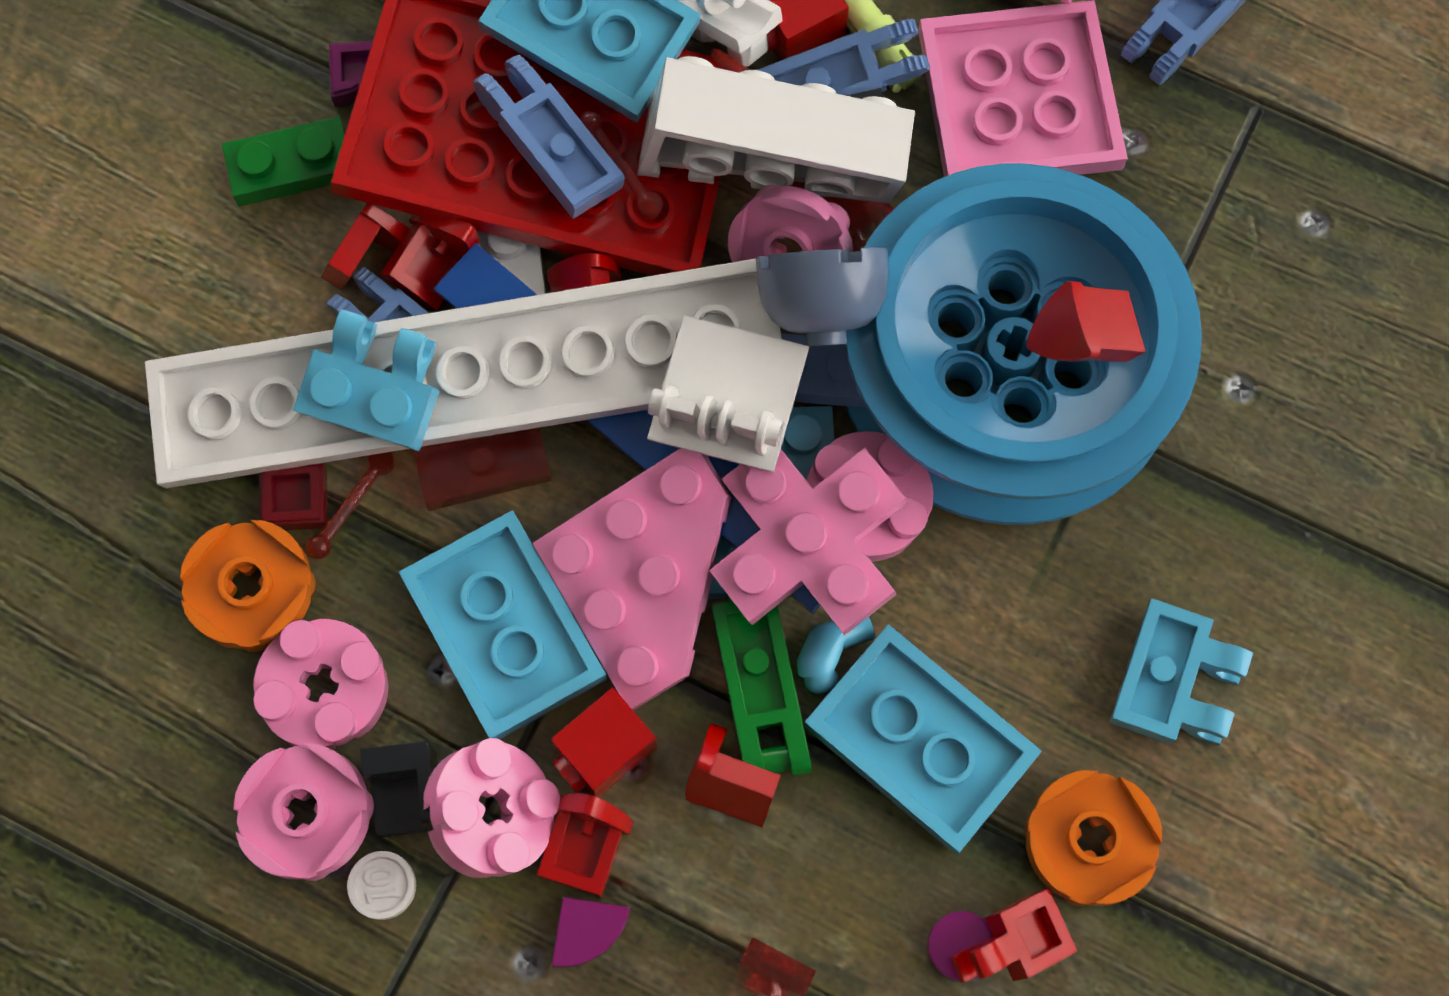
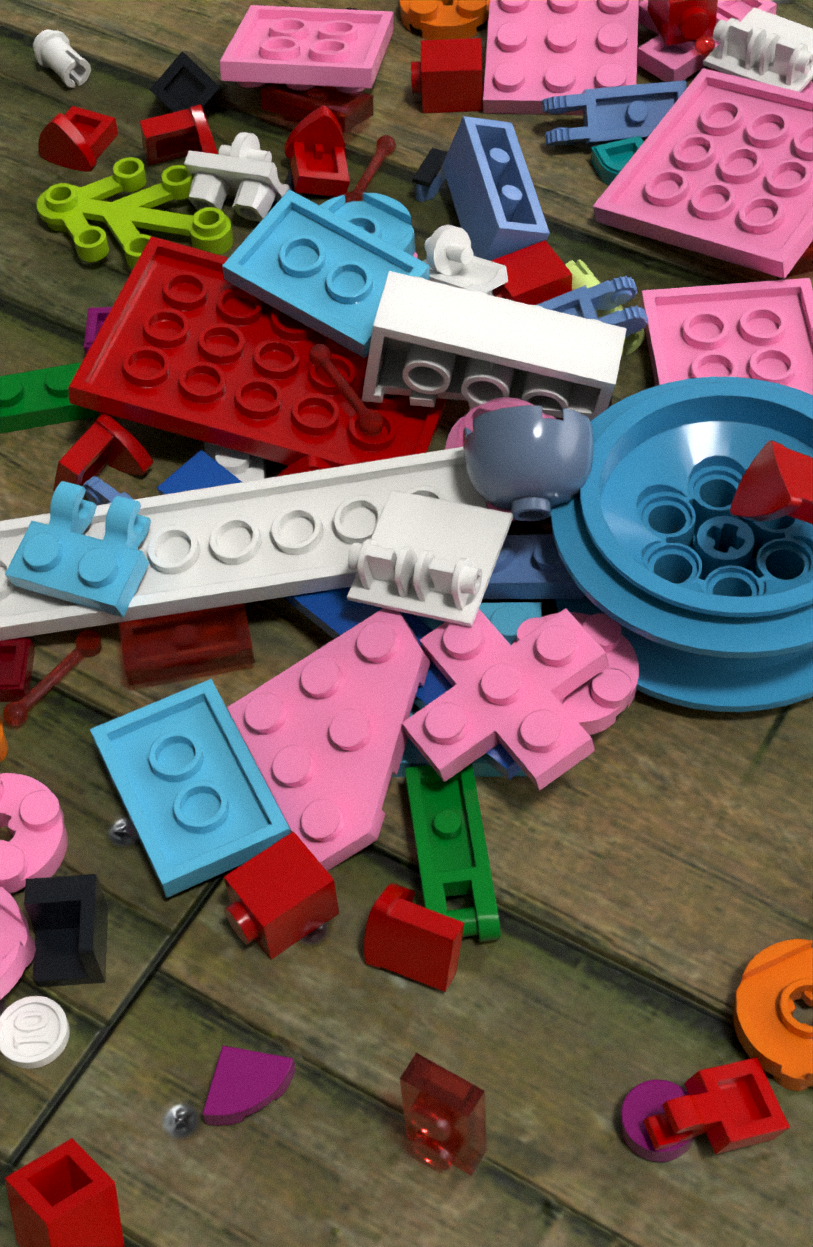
camera: 10 degrees right, 20 degrees down
red tile [380,214,480,311] -> none
bright pink plate [424,738,560,878] -> none
medium blue hinge [473,55,625,219] -> none
red tile [537,793,634,898] -> none
medium azure arm [796,617,875,694] -> none
medium azure plate [803,624,1042,855] -> none

